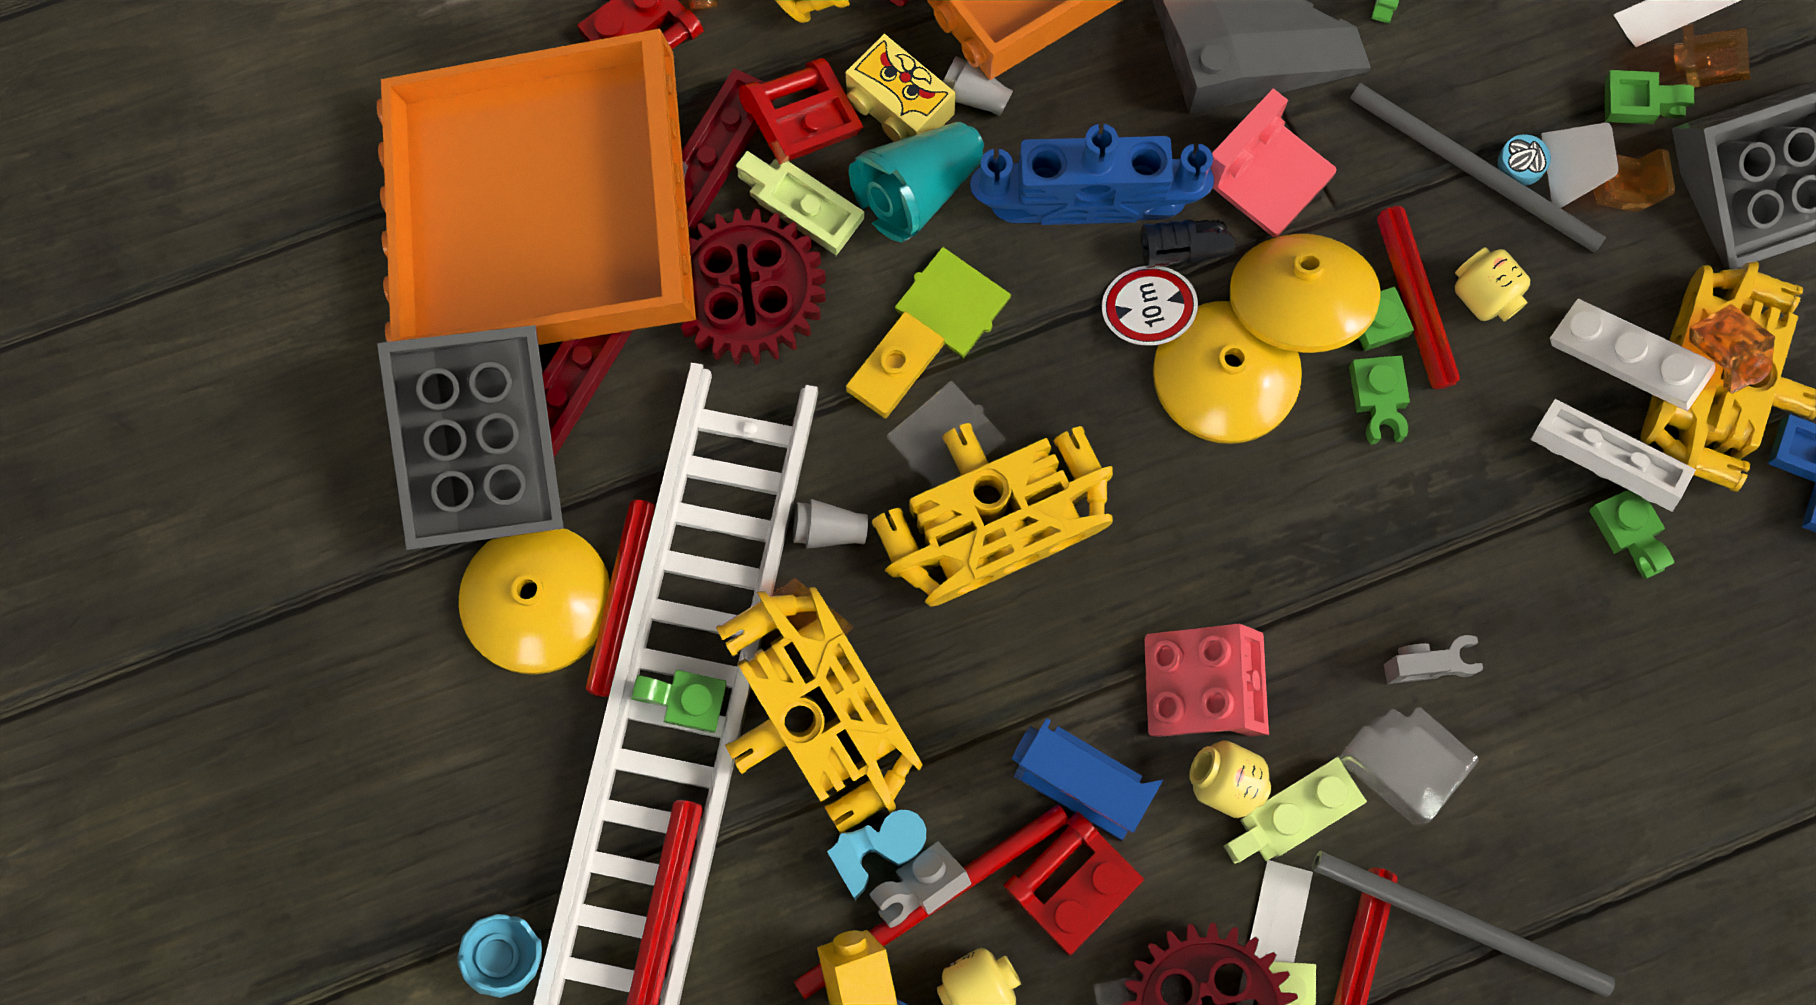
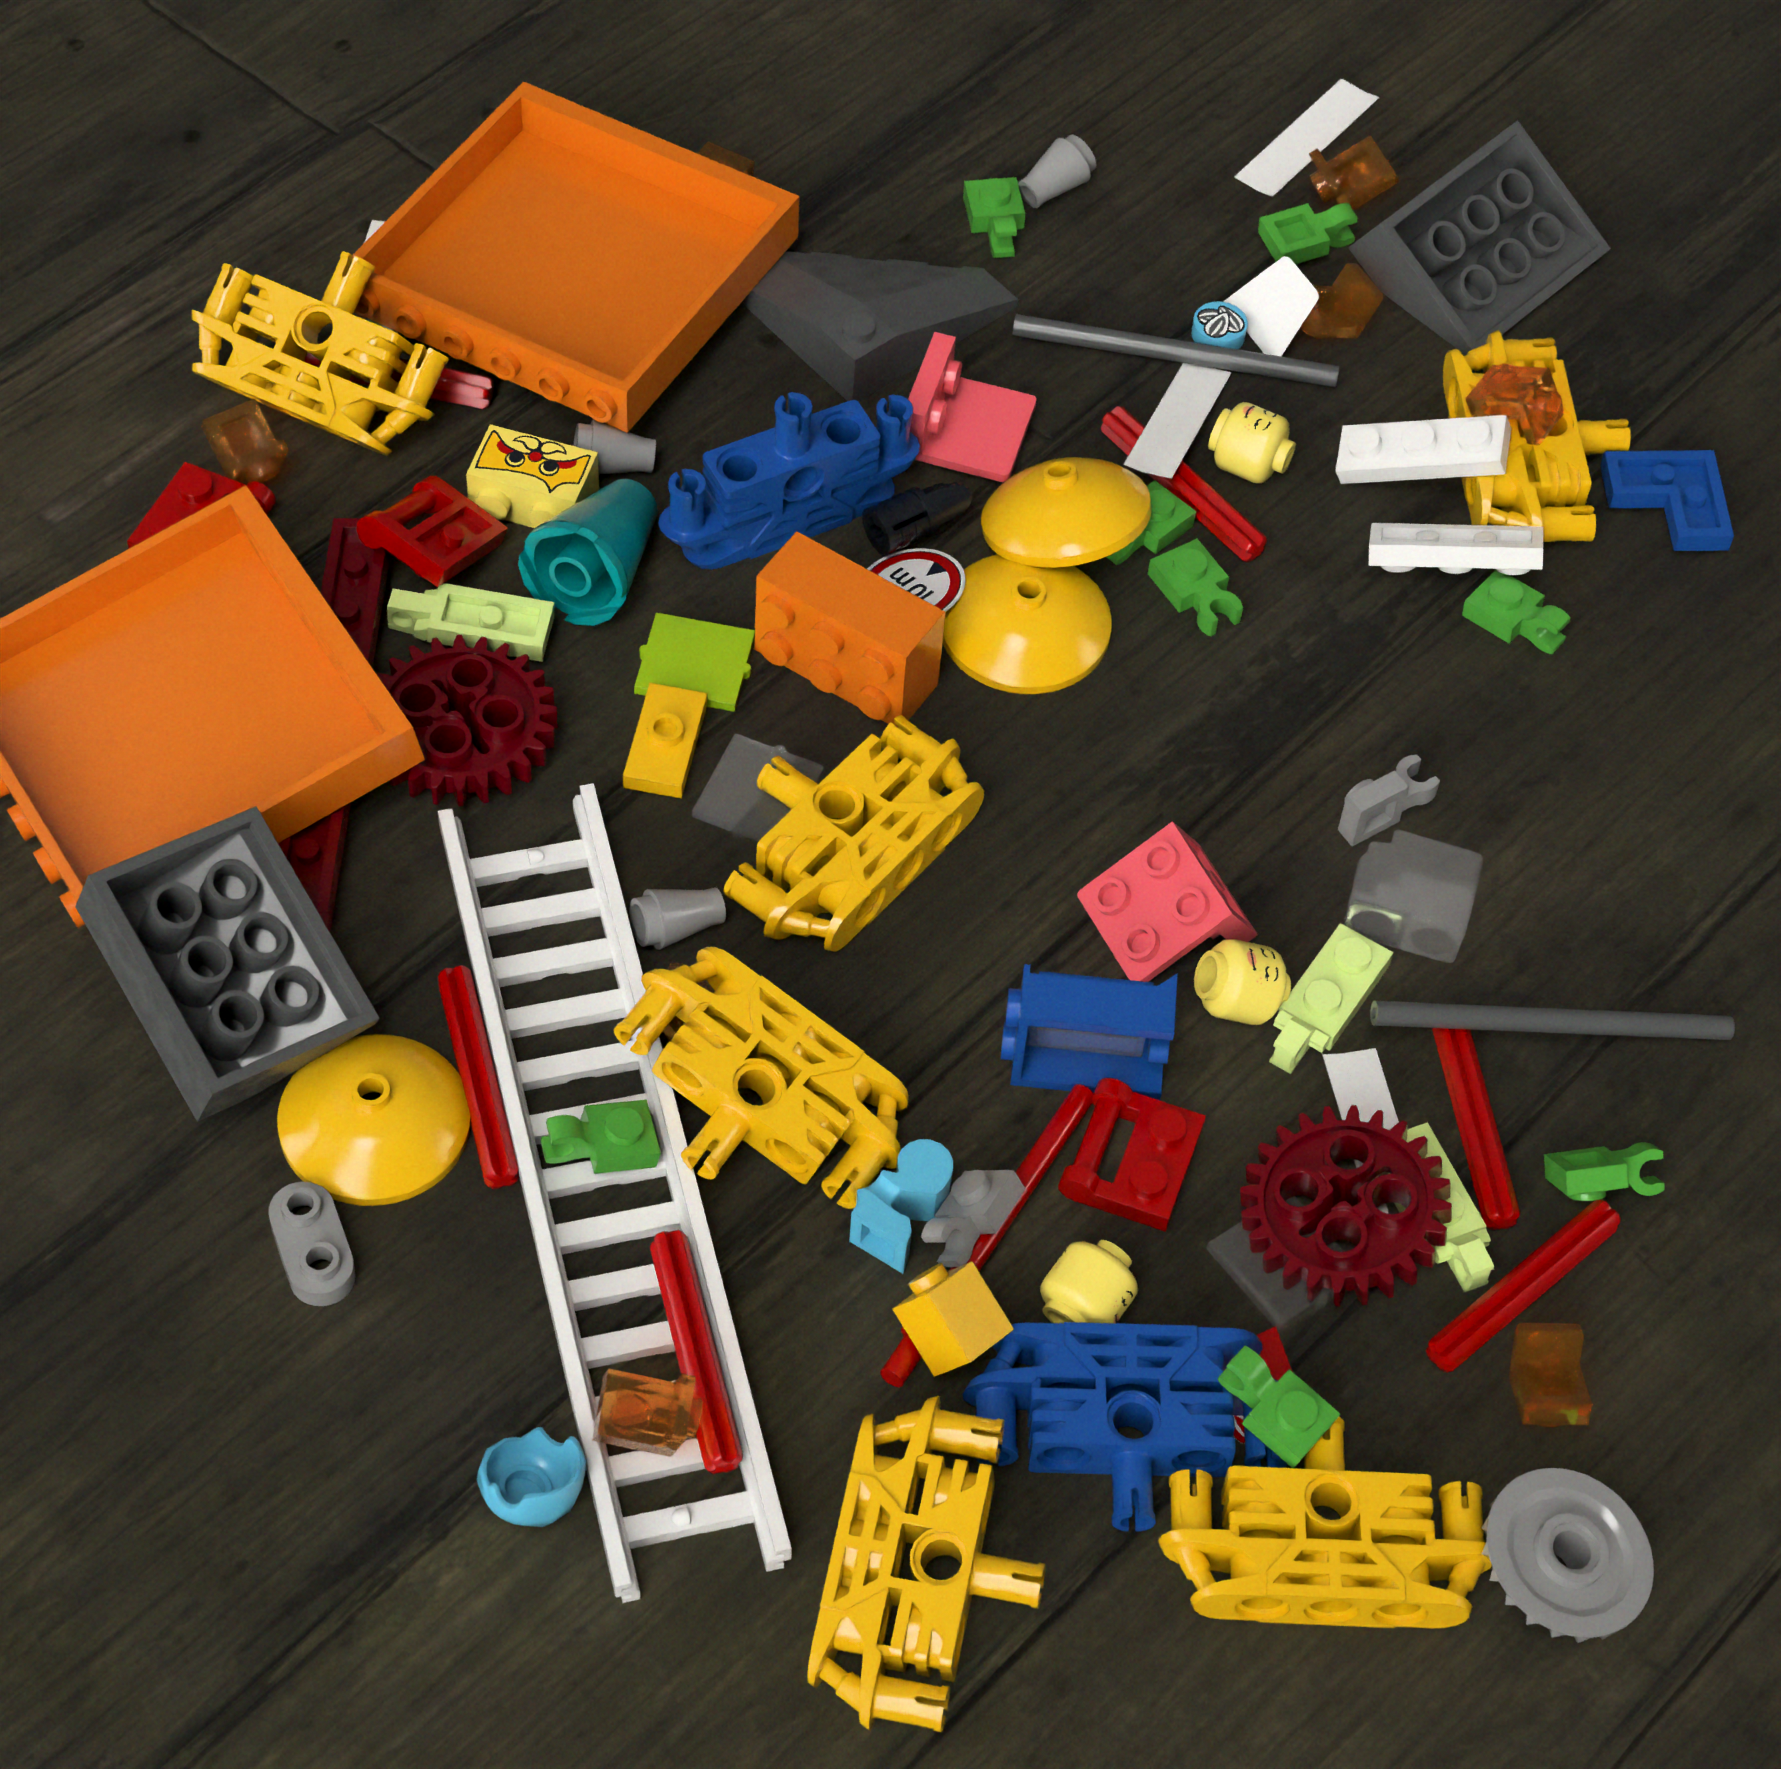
camera: 30 degrees left, 20 degrees down
none -> light grey plate [268,1182,355,1306]
none -> clear orange bracket [592,1369,702,1457]
none -> orange brick [754,531,945,728]
none -> white sticker [1124,363,1232,479]

